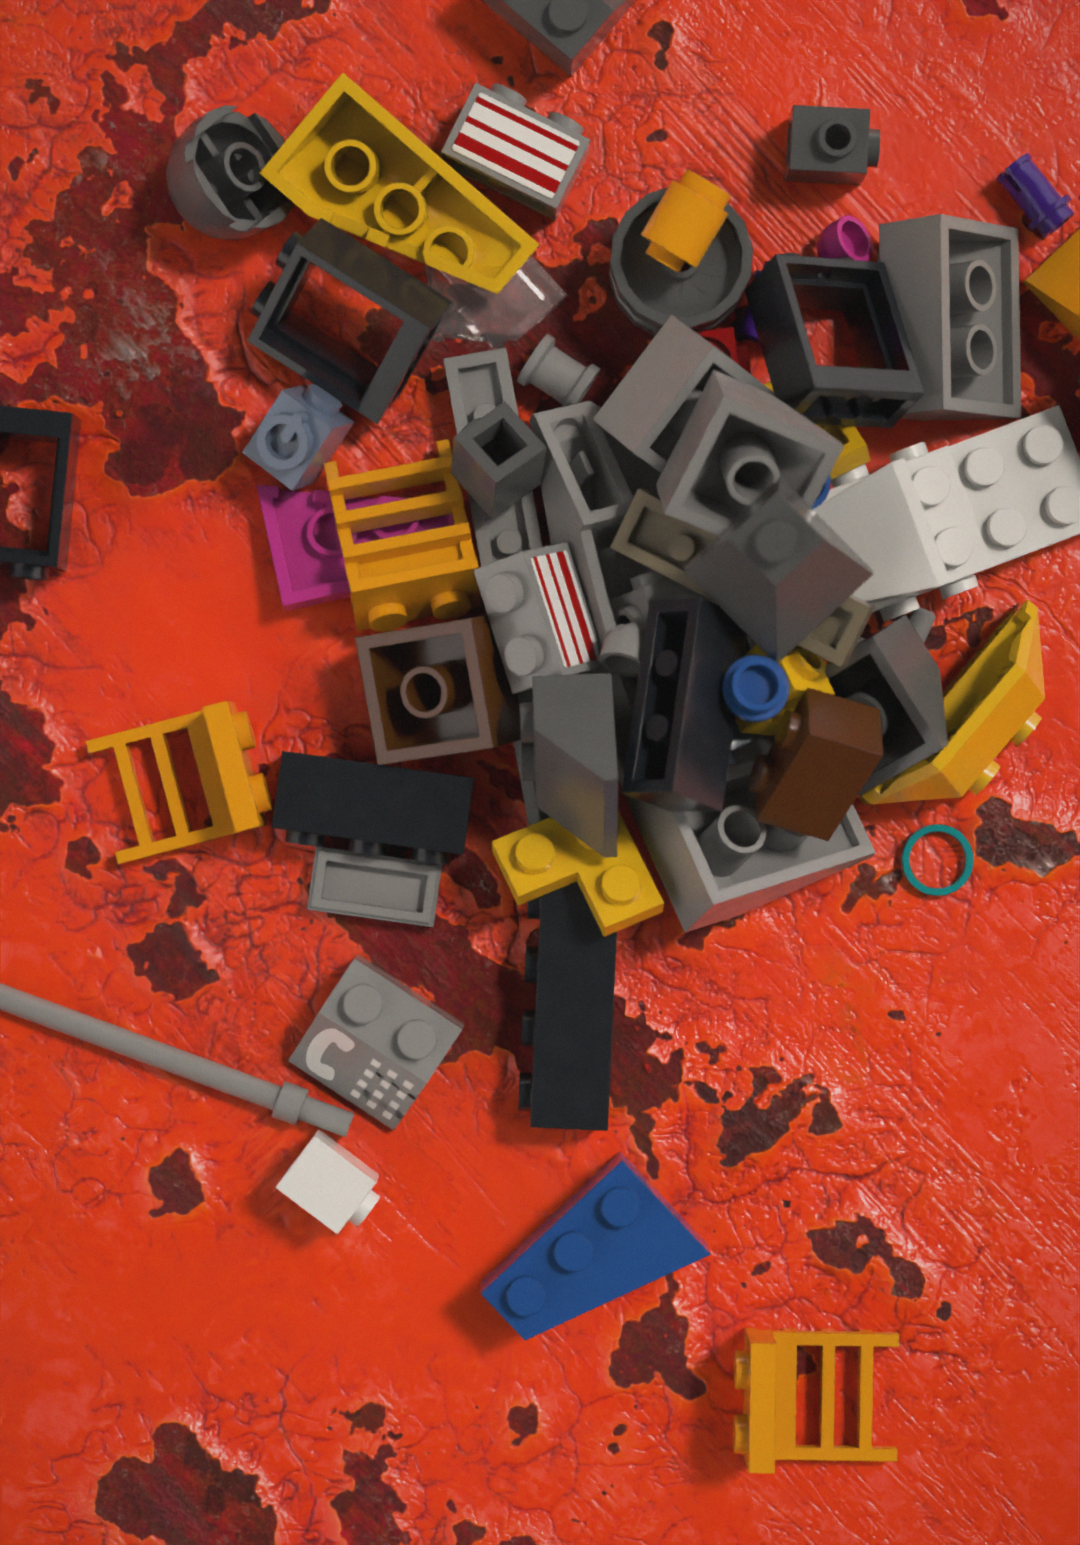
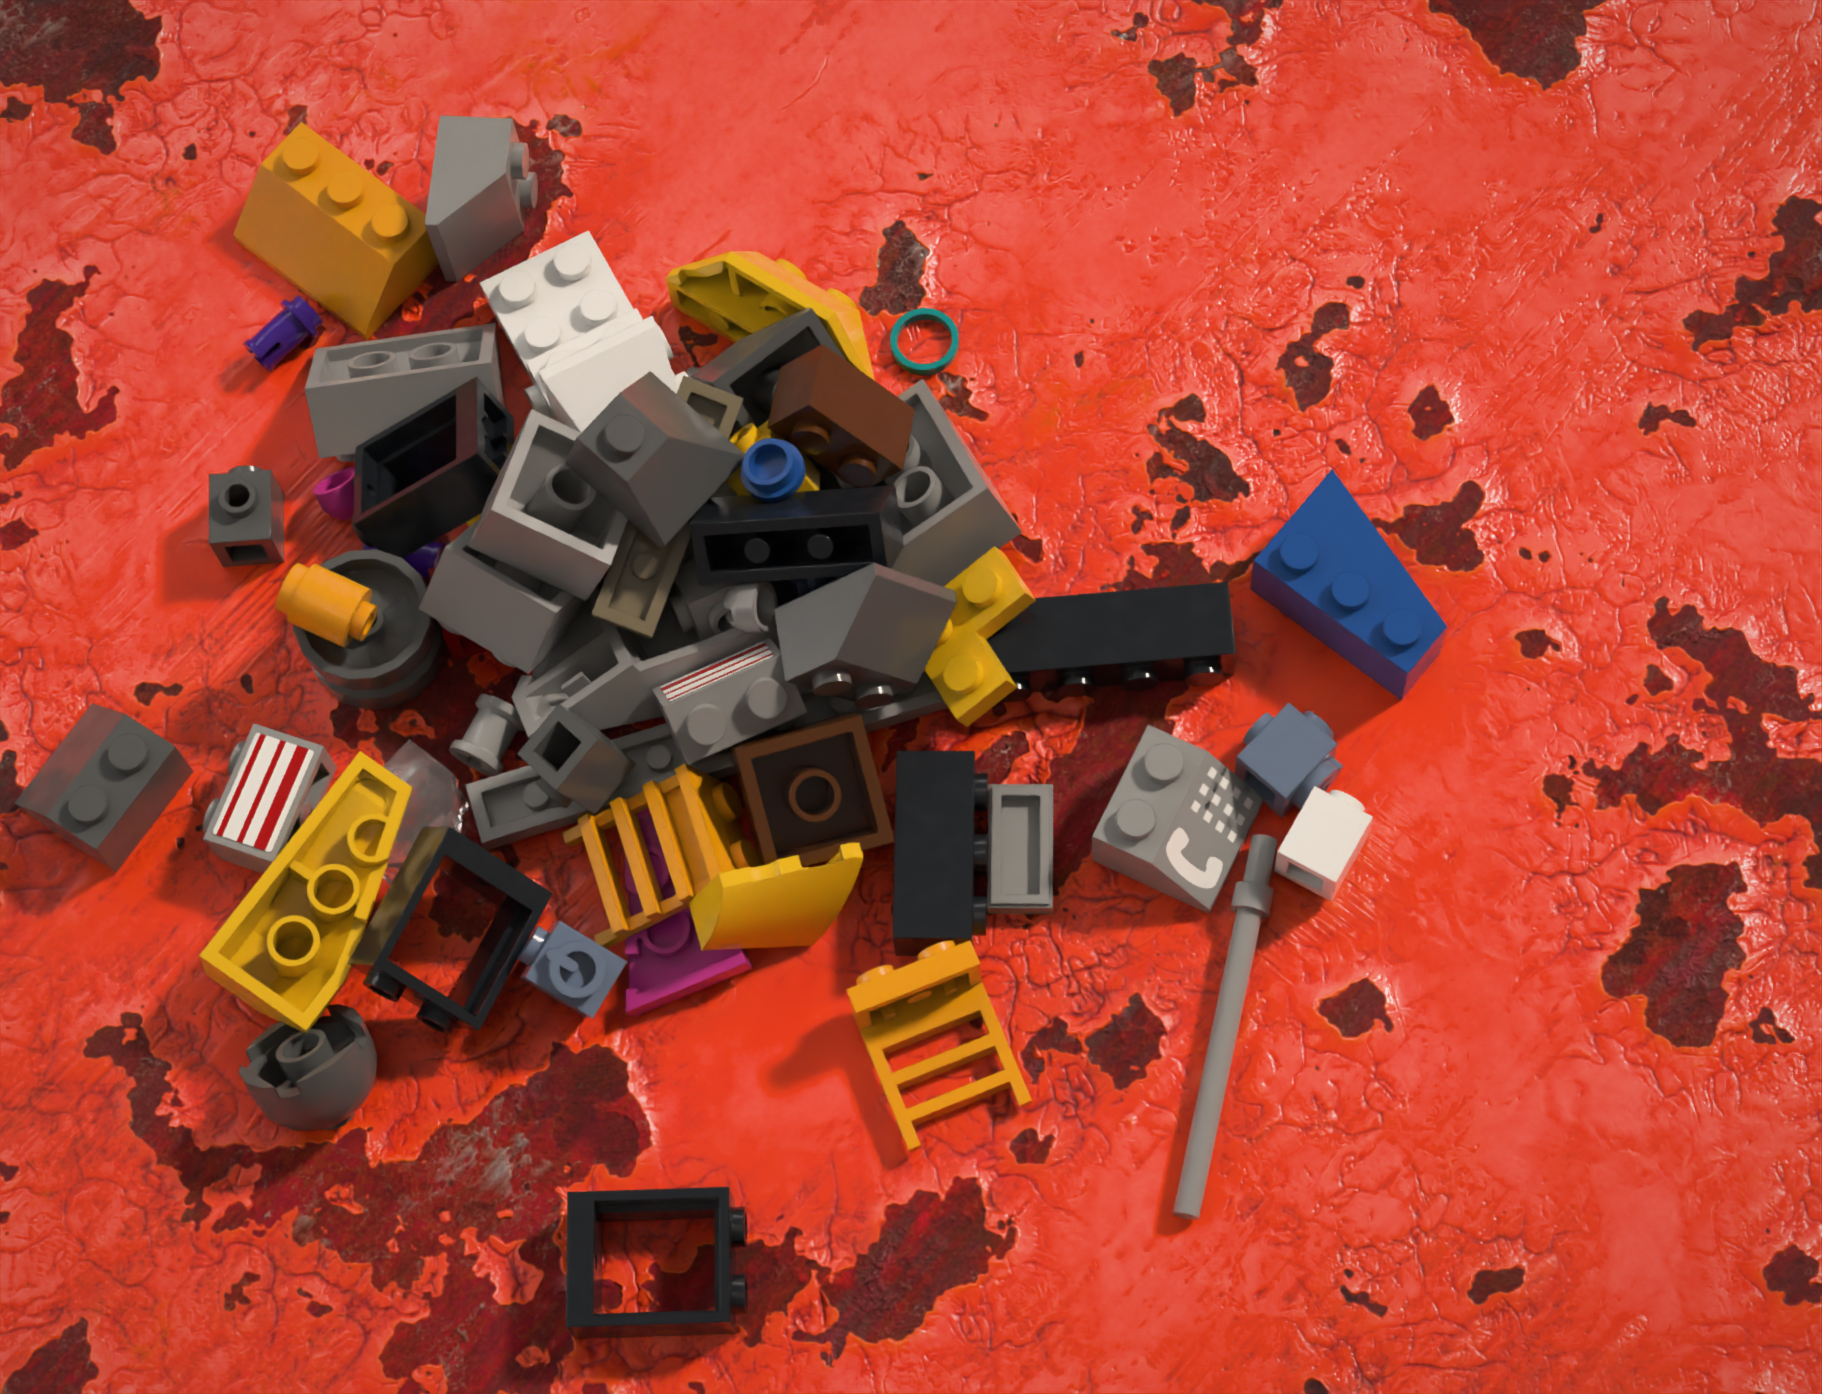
camera: 95 degrees left, 20 degrees down
light orange plate [733,1327,899,1474] -> none
none -> yellow slope [689,843,864,951]
none -> sand blue brick [1235,702,1344,818]

